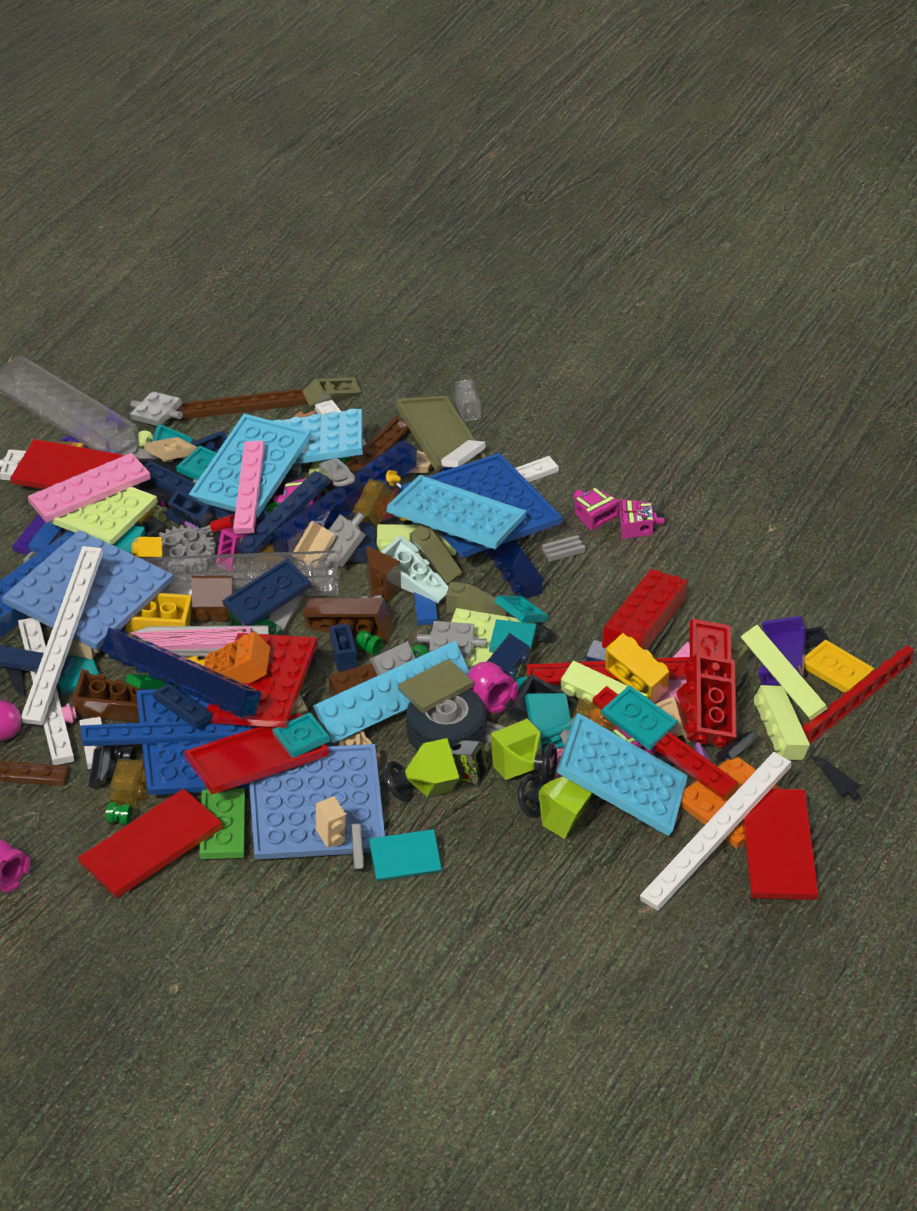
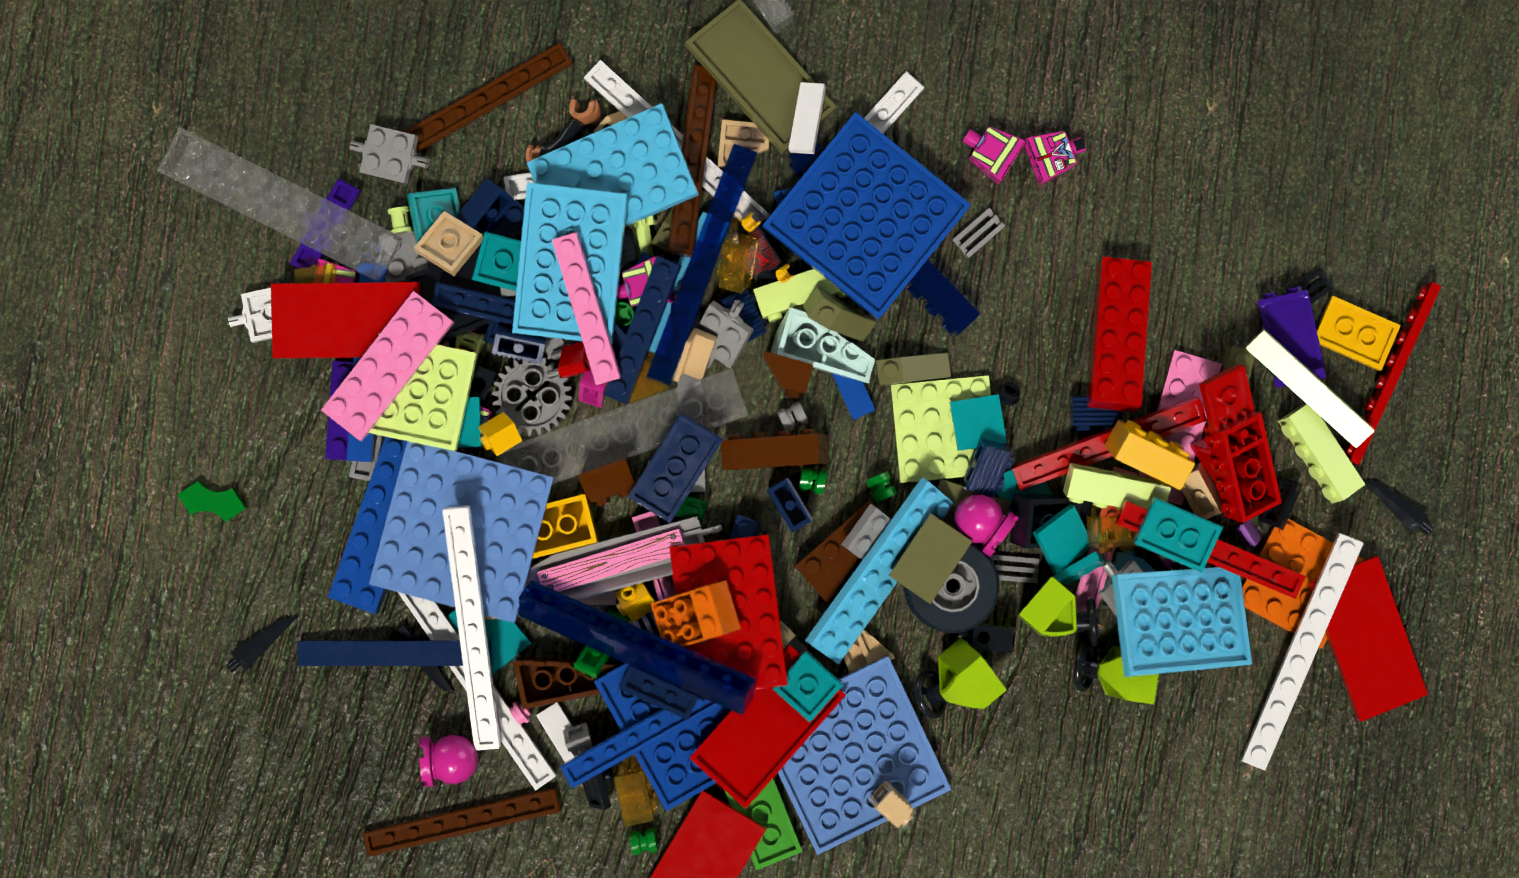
camera: 20 degrees left, 45 degrees up
olive slope [302,377,362,407] -> none
light grey plate [319,458,355,487] -> none
light grey tile [351,824,364,870] -> none
teal tile [369,829,442,882] -> none
medium azure plate [387,475,527,549] -> none
light grey plate [417,621,487,658] -> none
teal tile [494,596,549,622] -> none

